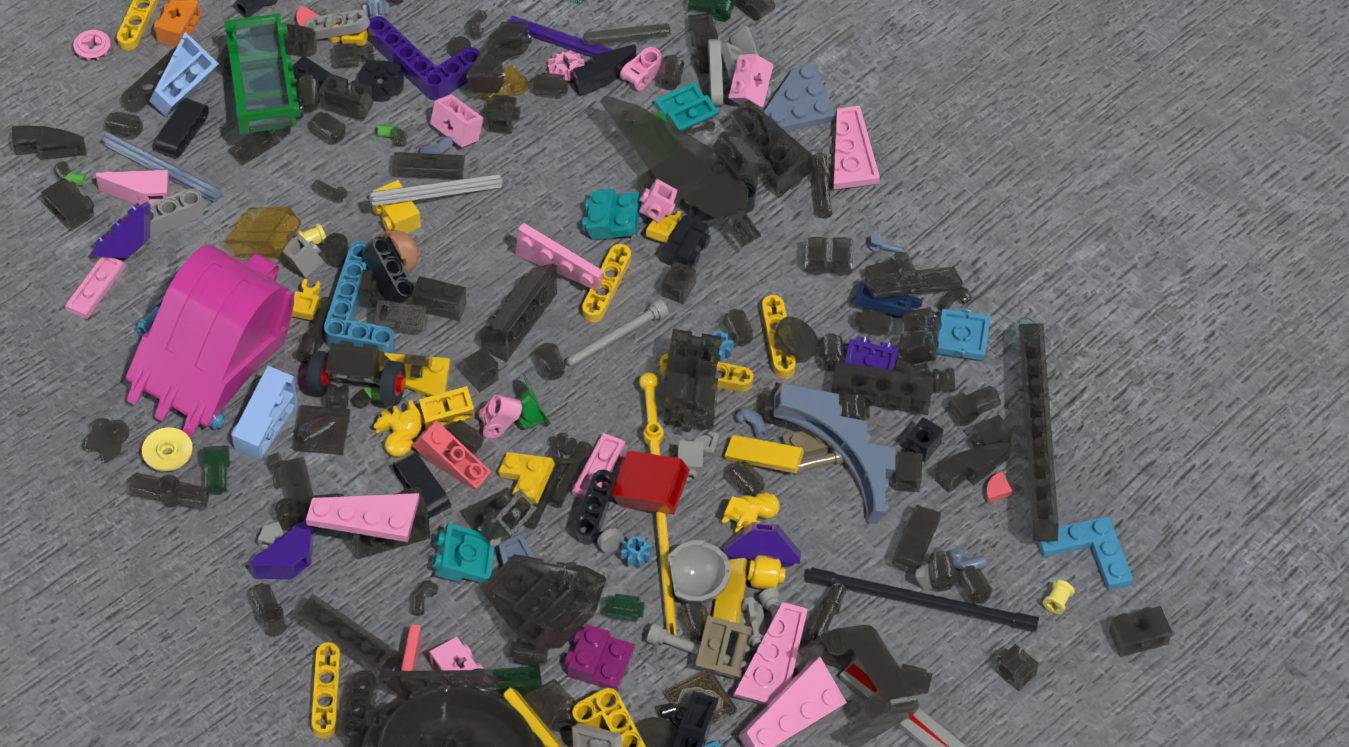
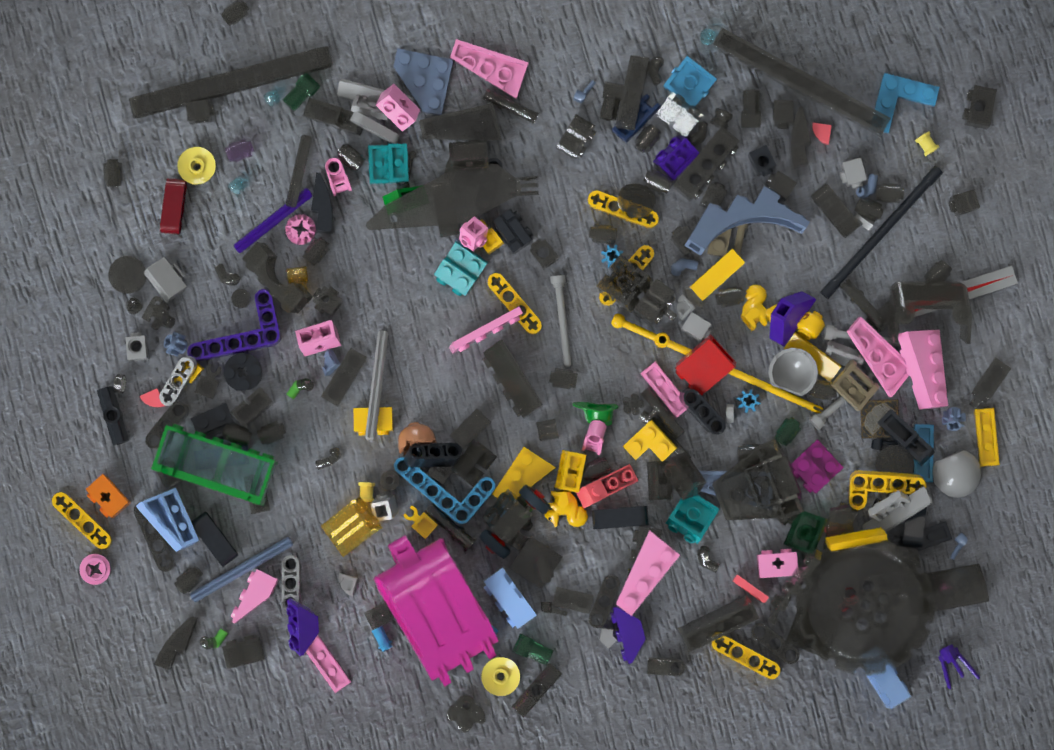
camera: 55 degrees left, 30 degrees up
clear smoke tile [404,354,433,378] -> none
none -> light grey brick [840,158,867,189]

